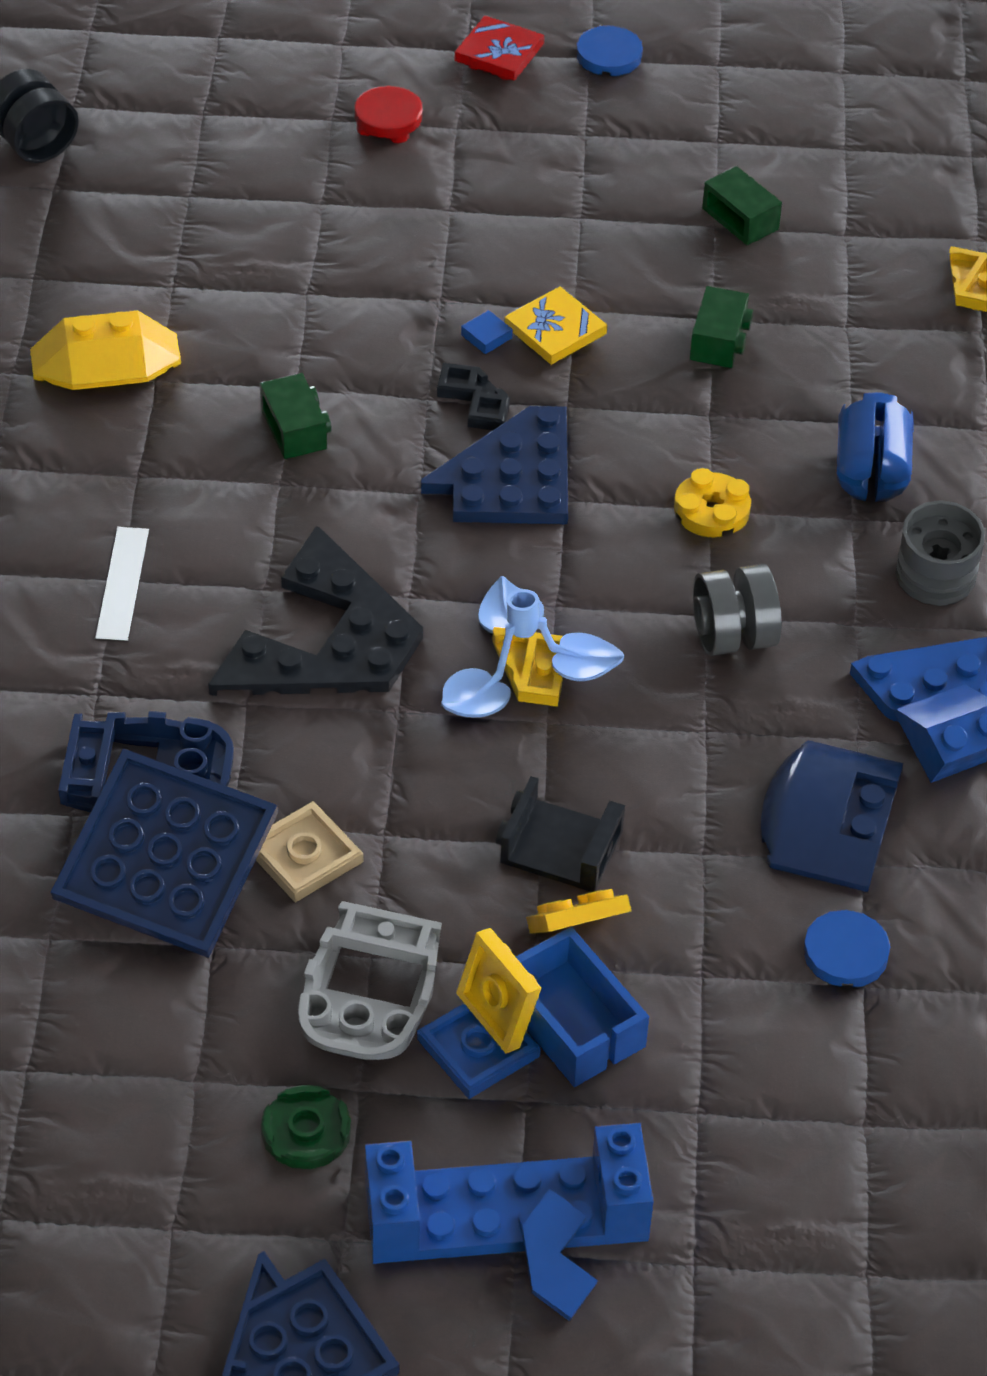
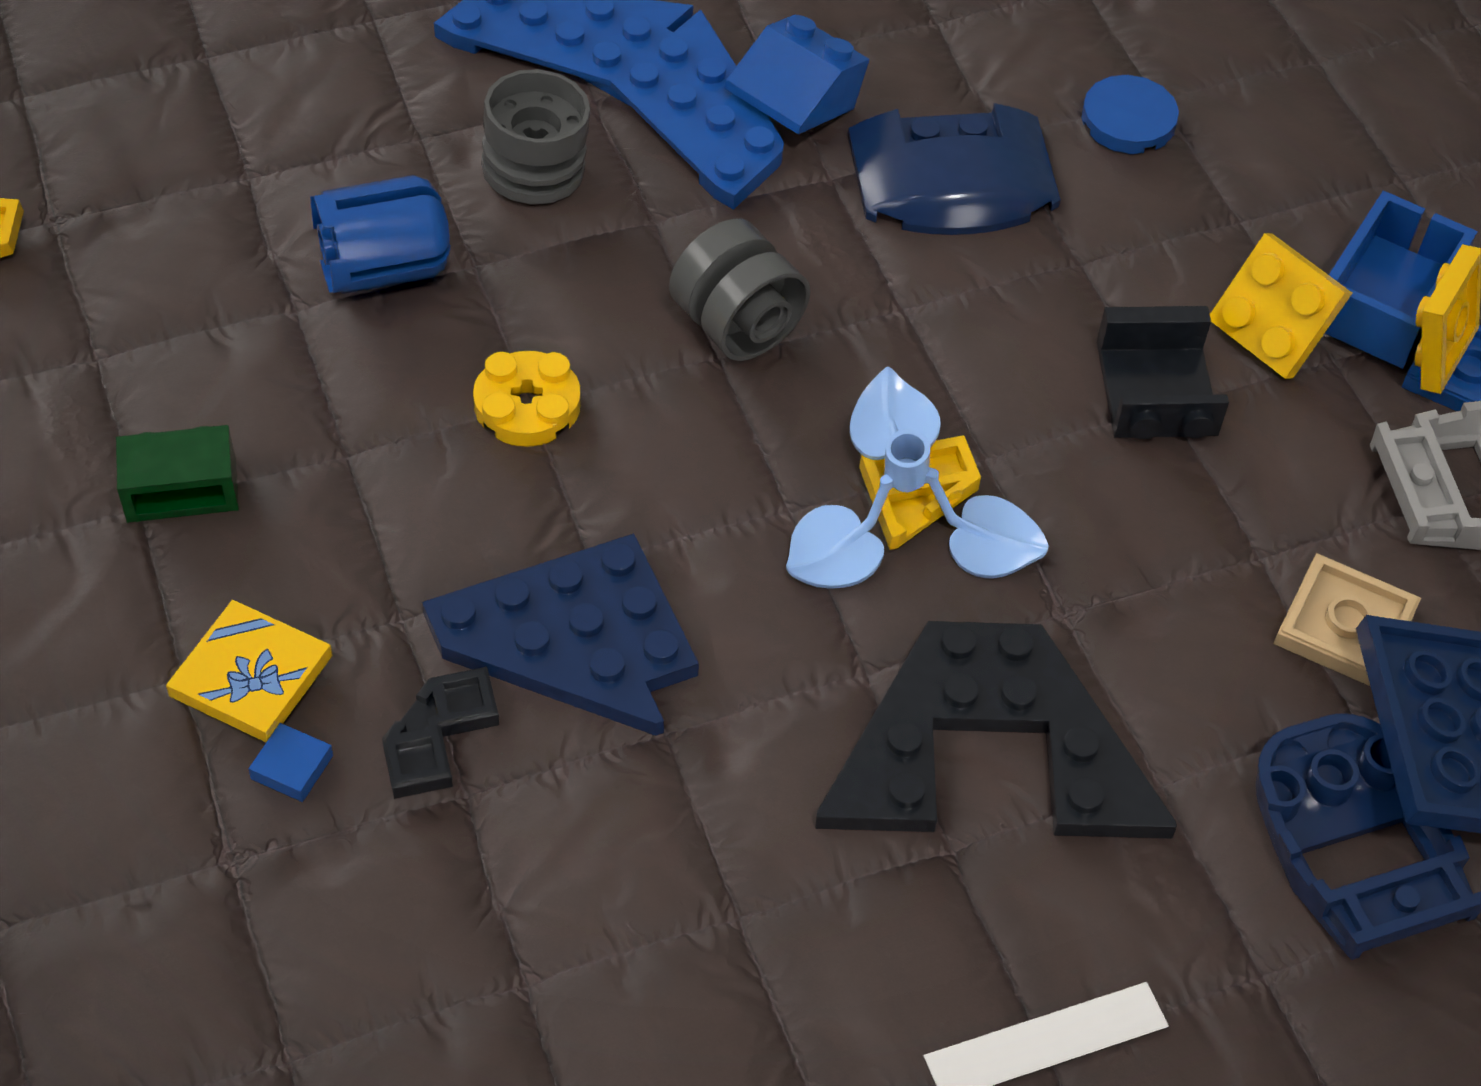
camera: 115 degrees left, 5 degrees up
dark green piece [260,373,332,459] -> none

